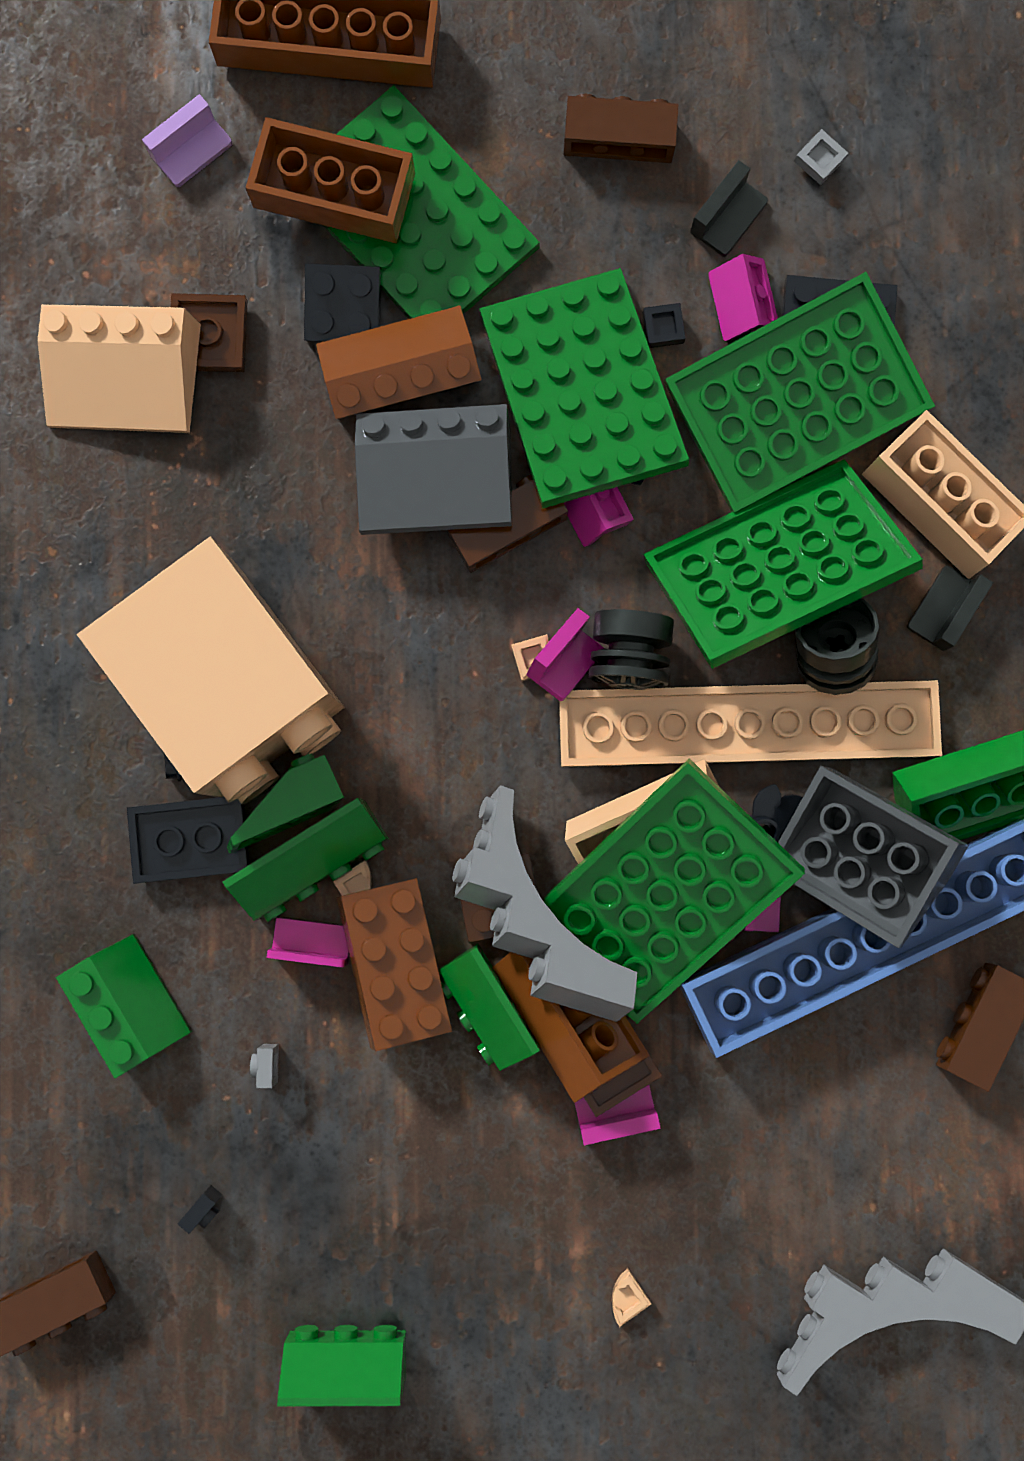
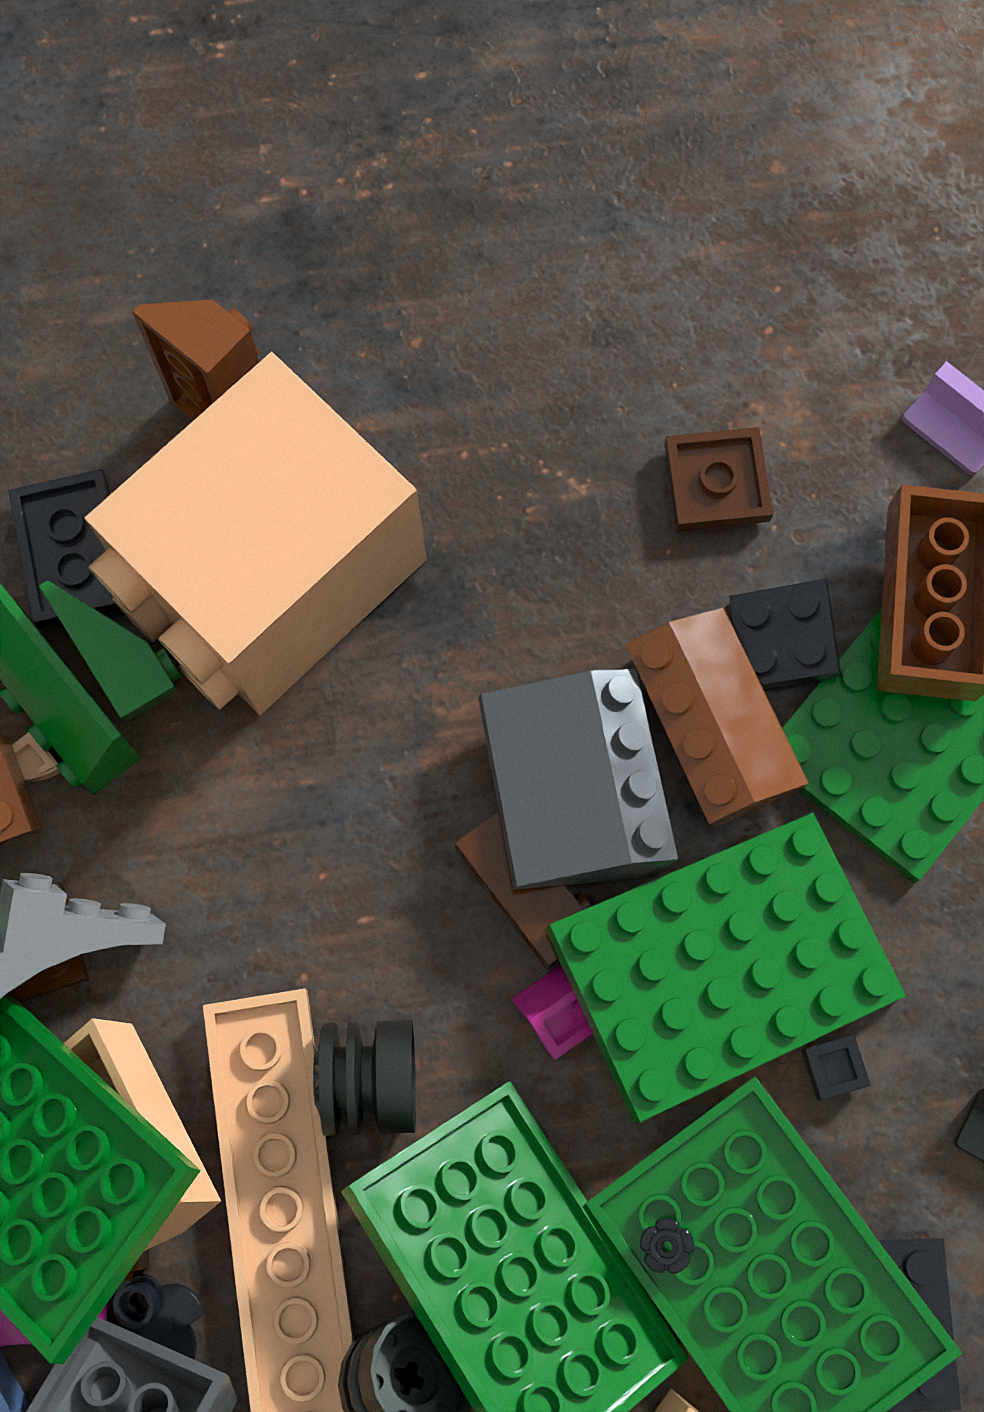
camera: 80 degrees right, 10 degrees down
light nougat slope [38,304,201,433] -> none
light nougat tile [511,634,549,682] -> none
dark pink panel [526,608,604,701] -> none
dark pink panel [708,254,778,342] -> none
none -> dark orange slope [132,300,260,421]
none -> black plate [640,1218,694,1274]

